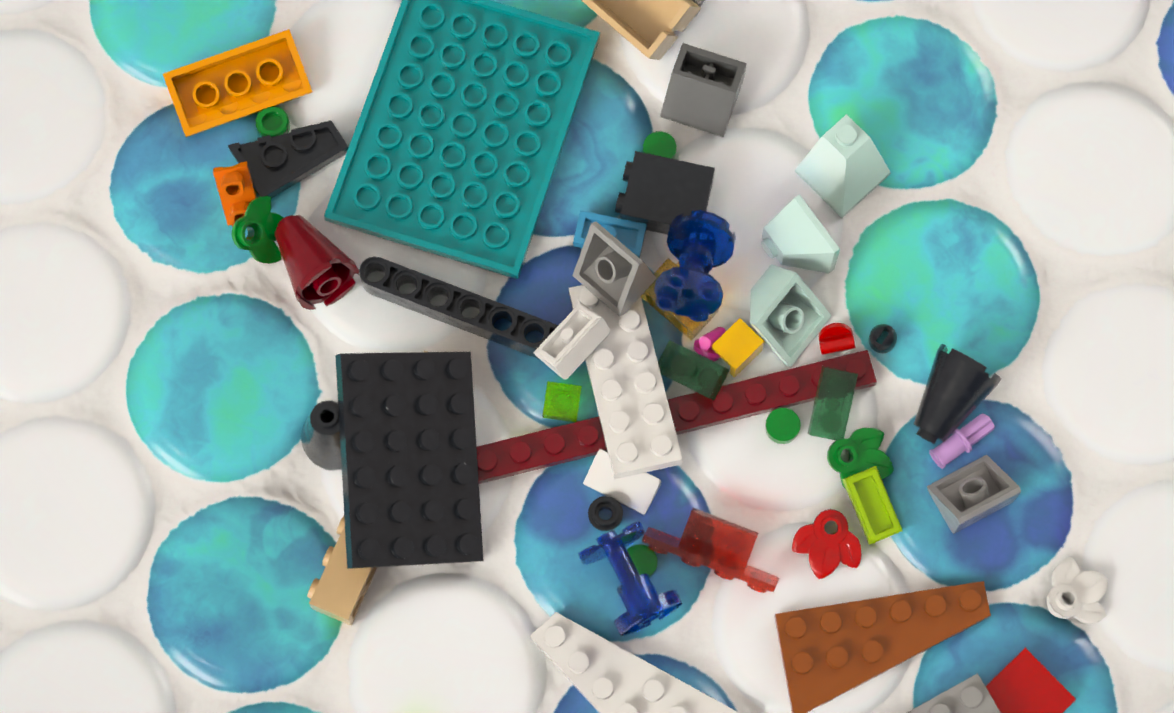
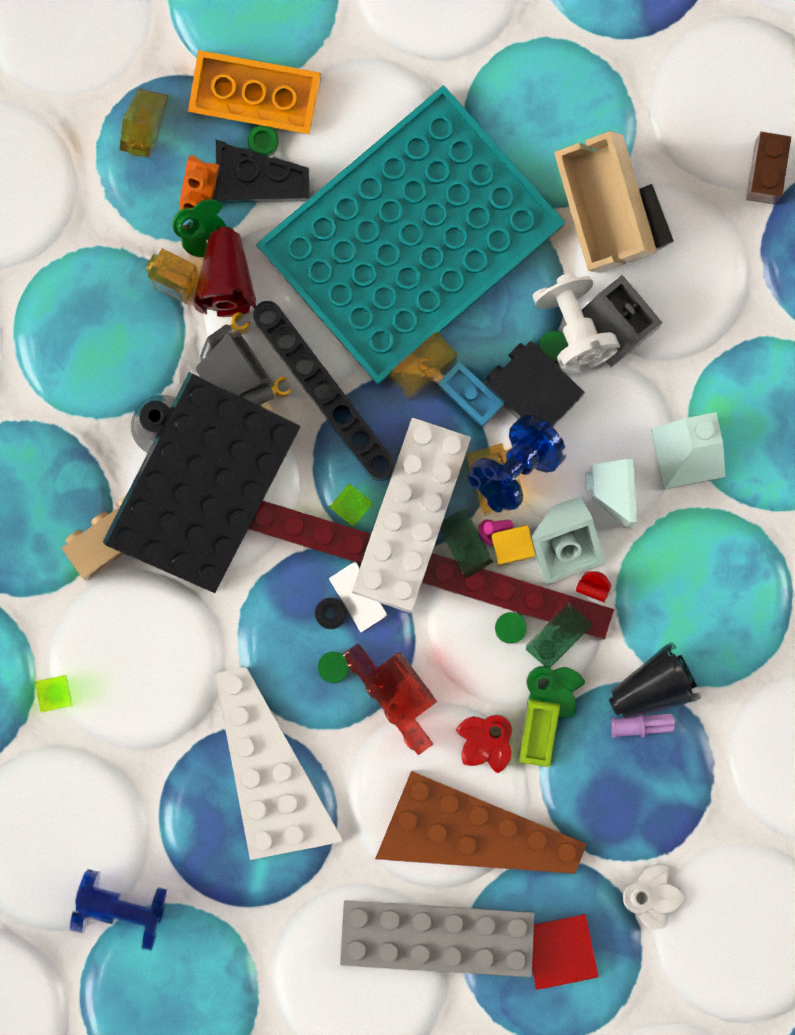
camera: 30 degrees right, 10 degrees up
white slope [533,303,610,380] -> none
light grey slope [572,221,657,316] -> none
clear blue piece [578,521,682,636] -> none
black hinge [869,324,897,353] -> none
light grey slope [927,455,1021,534] -> none
none -> clear yellow slope [119,88,168,157]
none -> clear yellow brick [146,248,199,304]
none -> dark grey torso [196,312,292,405]
none -> clear yellow brick [390,331,458,401]
none -> white piece [532,273,620,373]

